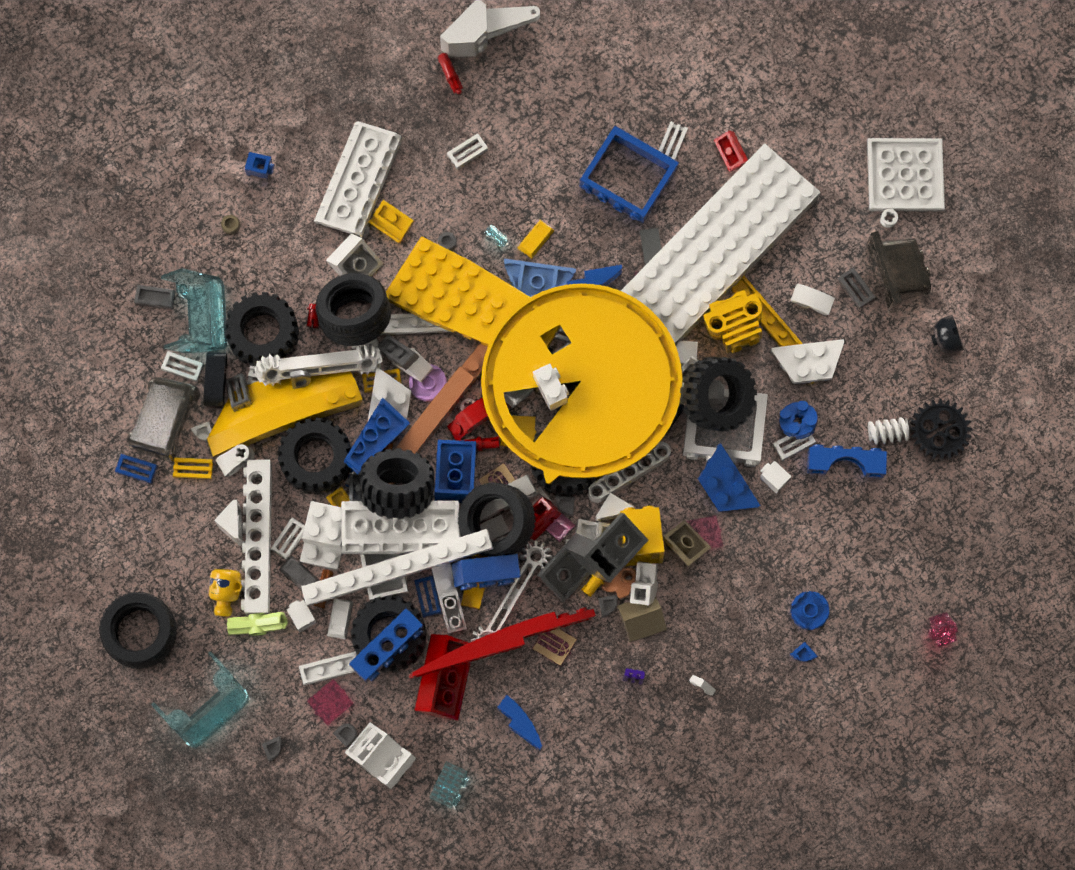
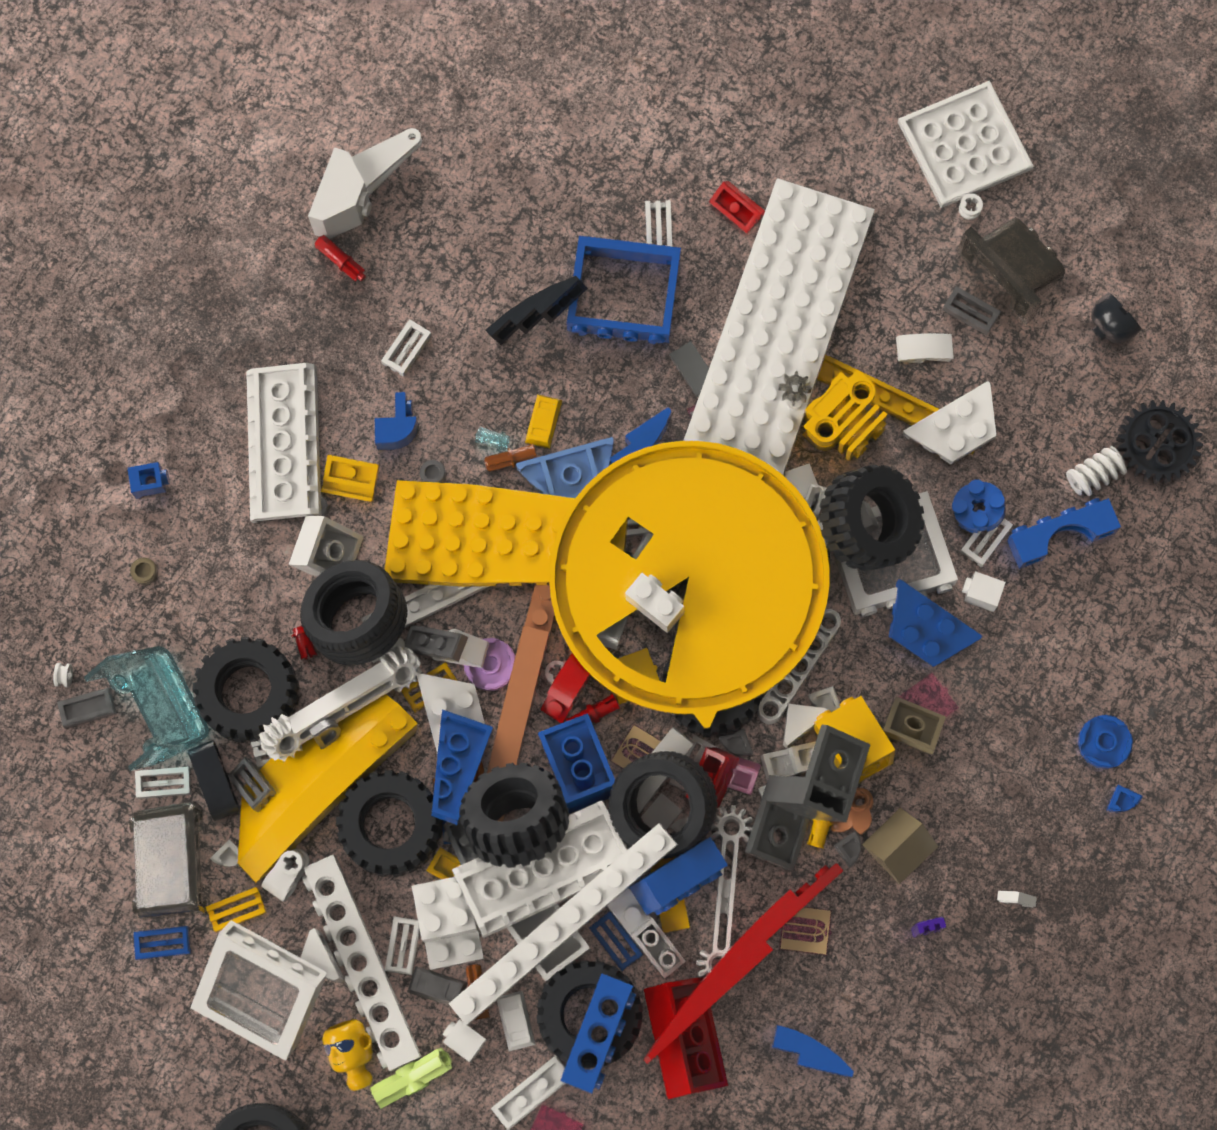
camera: 20 degrees left, 0 degrees up
white brick [630,561,658,605] -> none
none -> white bush [53,663,73,688]
none -> piece [190,920,327,1061]
none -> blue brick [375,392,419,450]
none -> dark orange axle [484,444,537,472]
none -> black slope [486,276,588,345]
none -> clear smoke gear [778,371,812,406]
none -> white tile [808,686,840,712]

